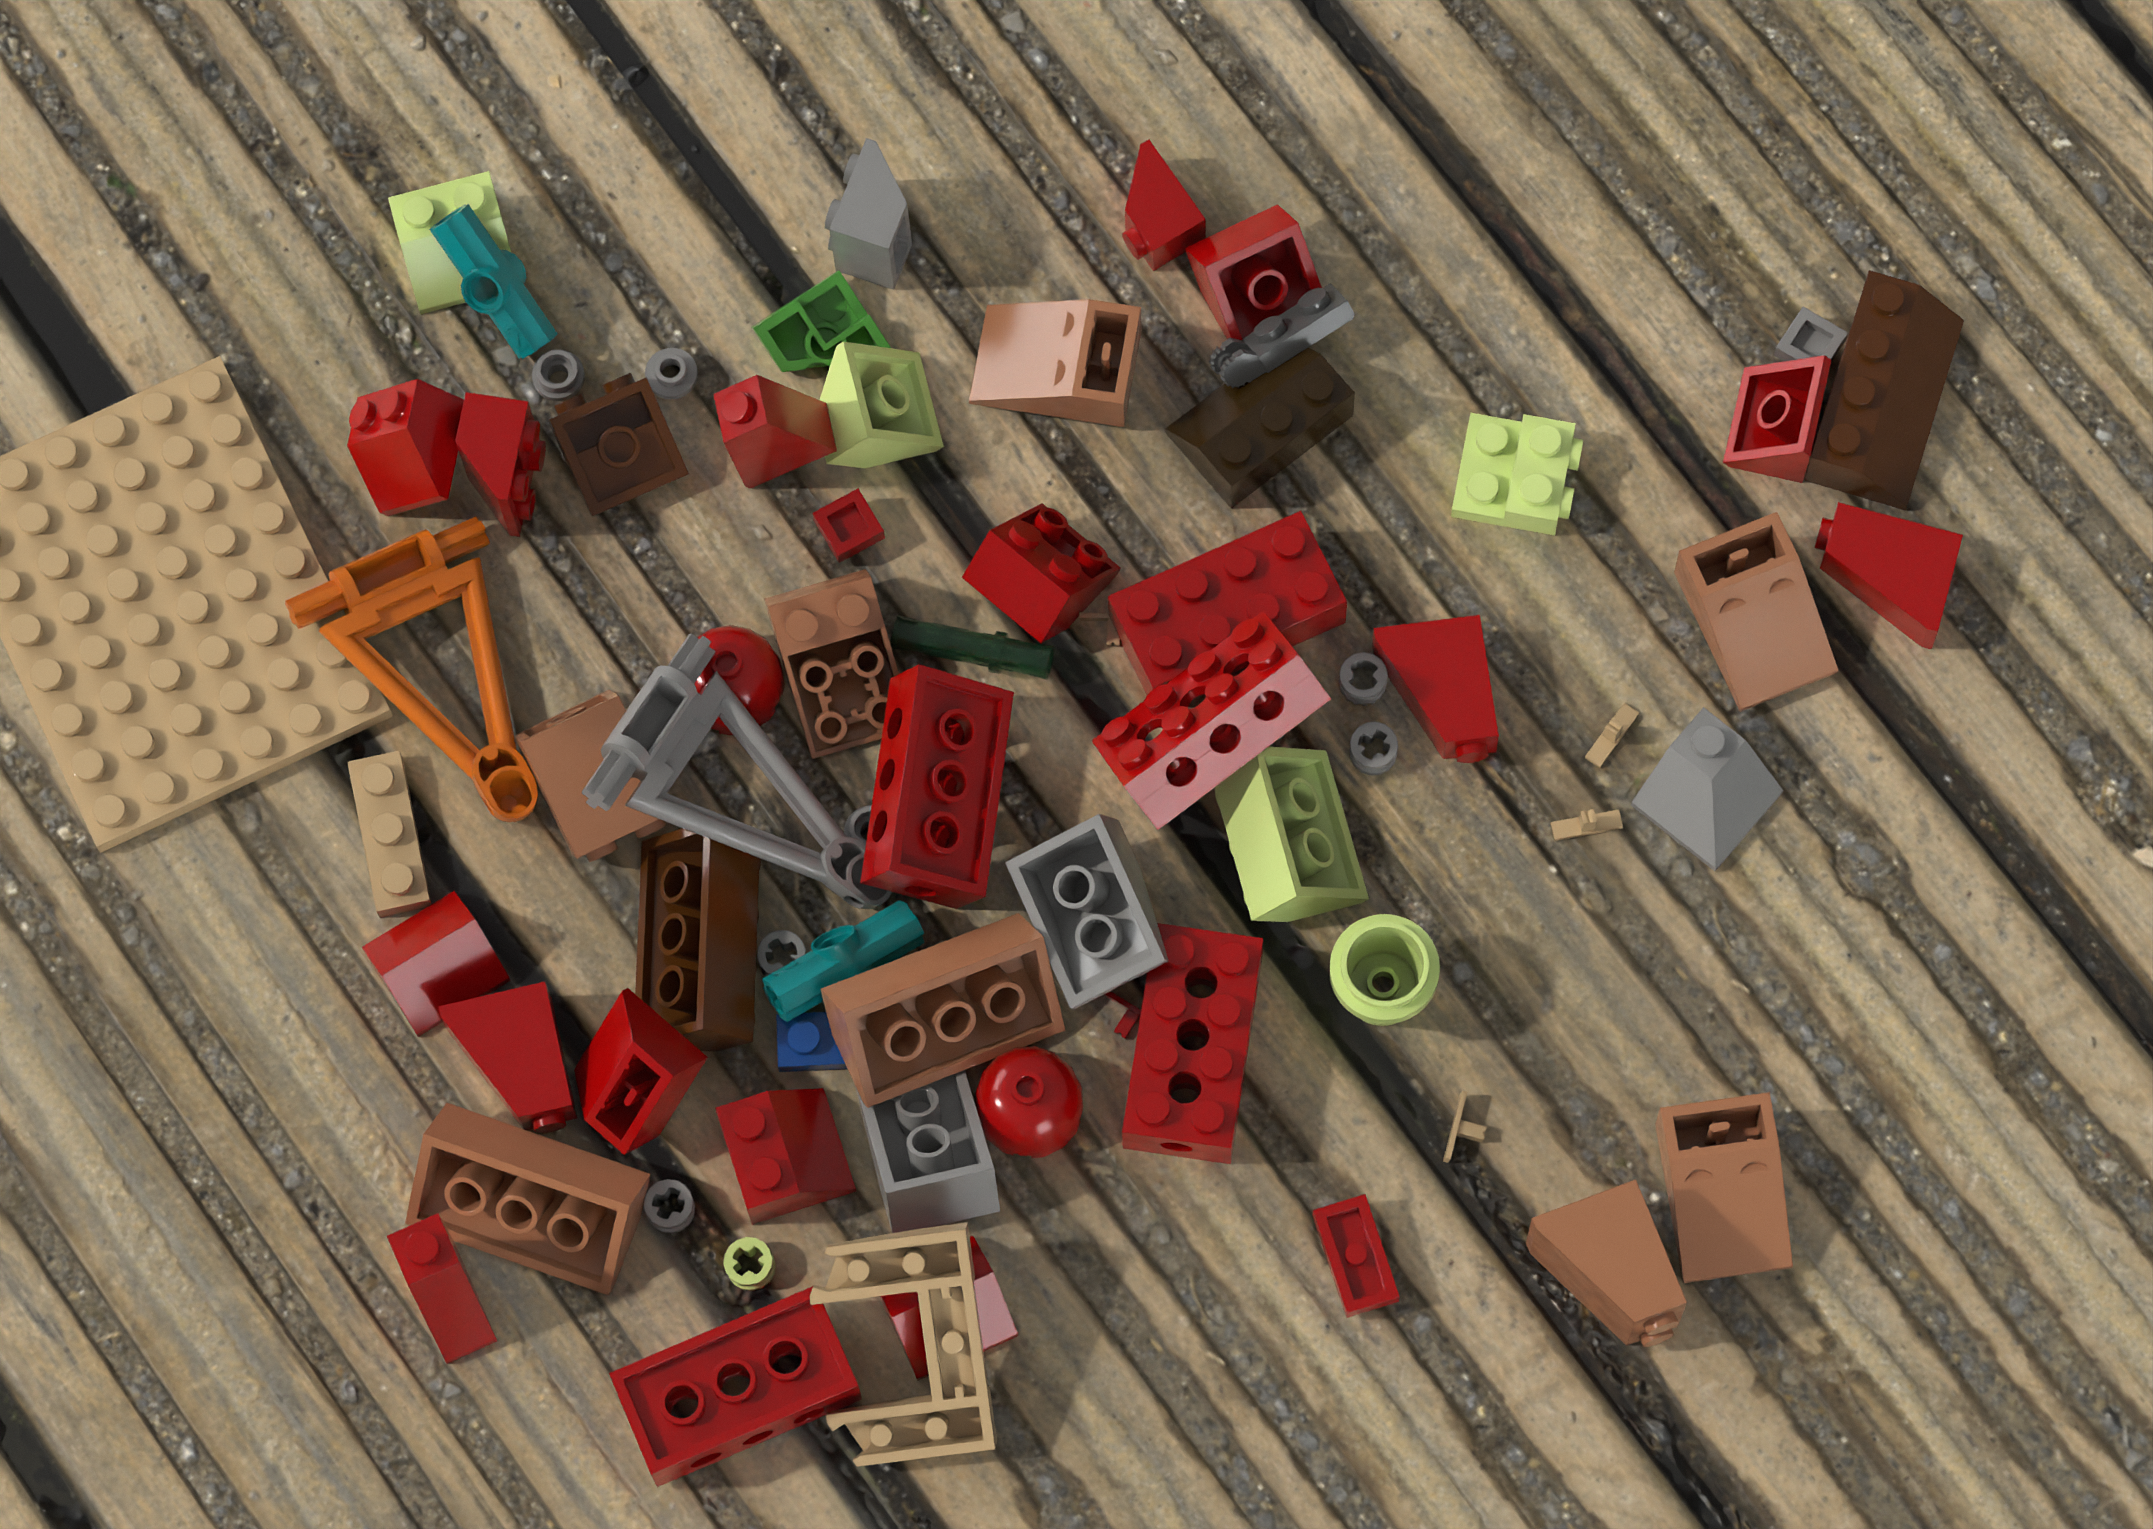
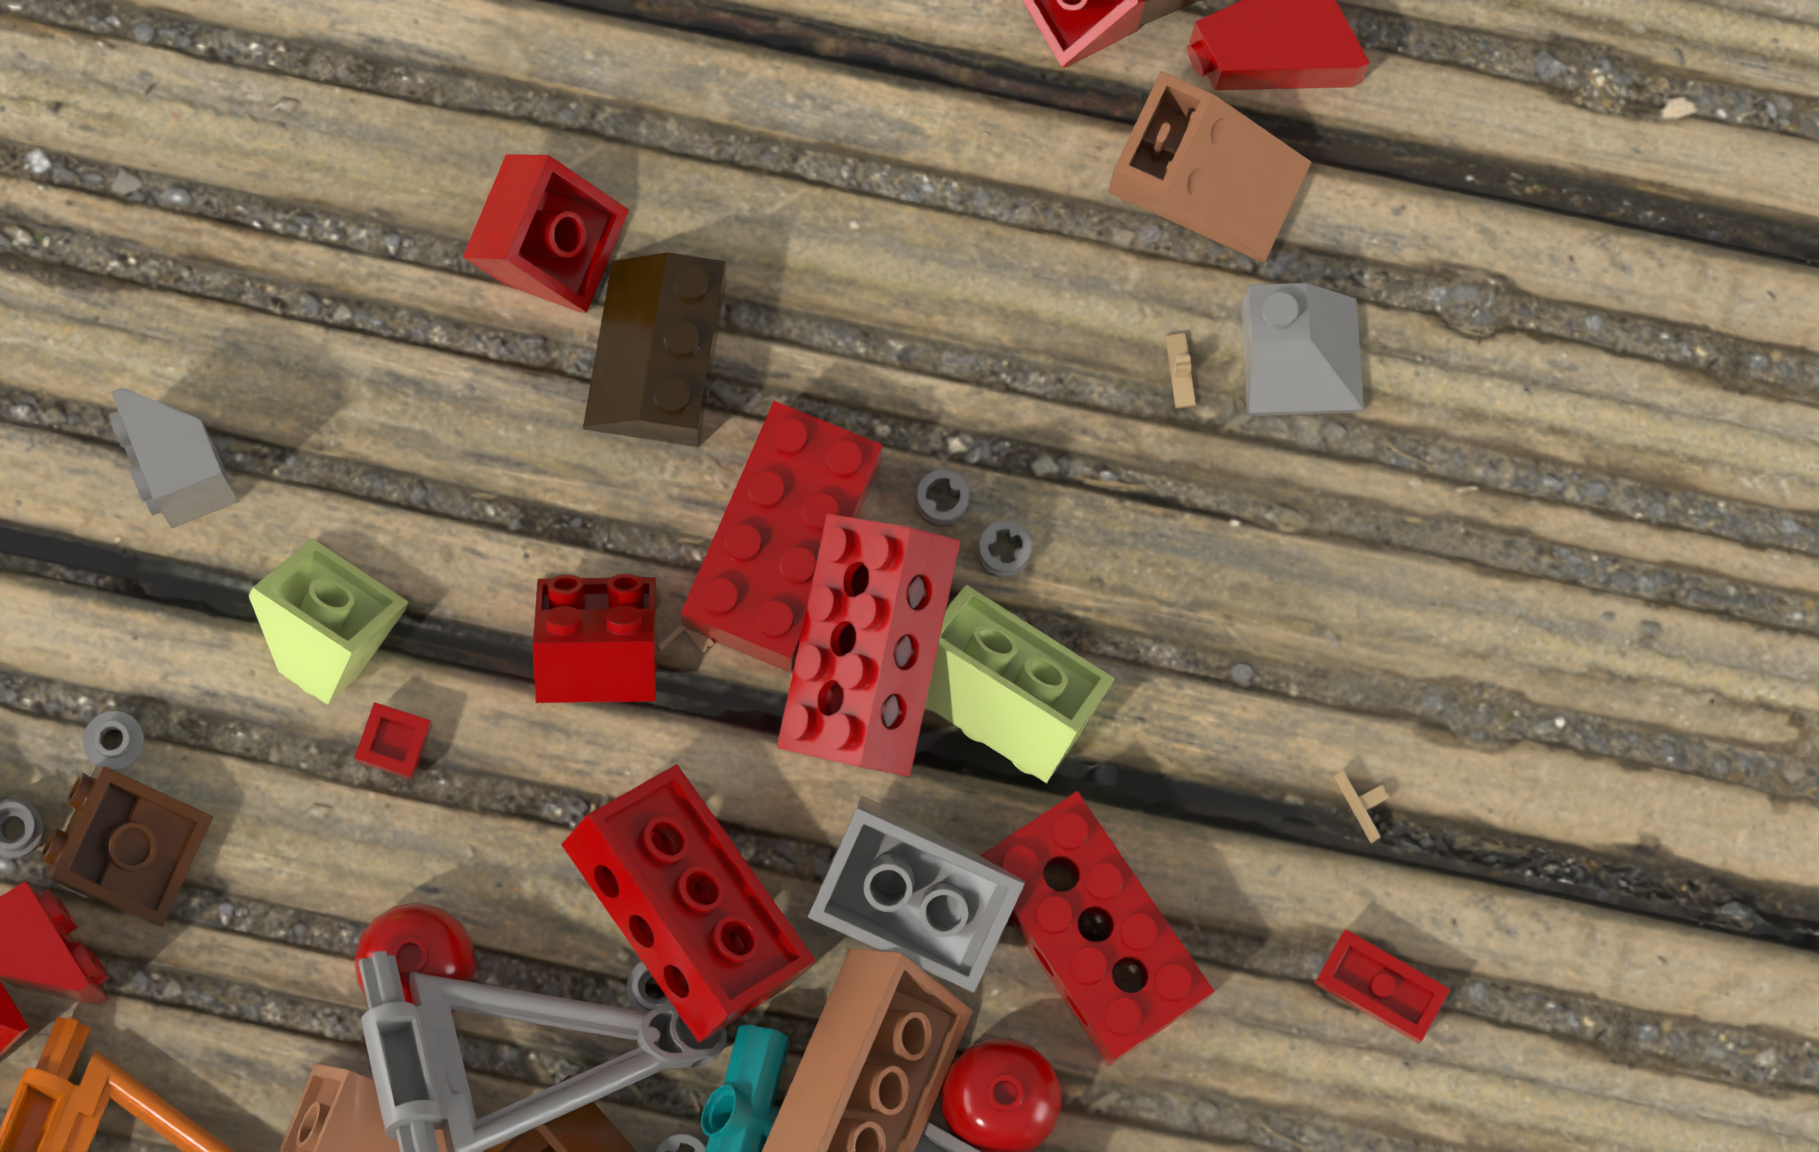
camera: 55 degrees left, 5 degrees up
red slope [713,375,837,489] -> none
bright green slope [751,270,891,372] -> none
nougat slope [764,569,899,759] -> none
clear green pin [891,615,1054,680] -> none
nougat slope [969,299,1142,427] -> none
red piece [1104,991,1141,1039] -> none
red slope [1122,139,1206,271] -> none
dark grey hinge [1209,283,1355,388] -> none
yellowish green piece [1329,914,1440,1026] -> none
red slope [1372,615,1499,763] -> none
yellowish green plate [1451,413,1583,536] -> none
nougat slope [1526,1179,1687,1347] -> none
tan piece [1550,809,1623,841] -> none
nougat slope [1655,1092,1793,1283] -> none

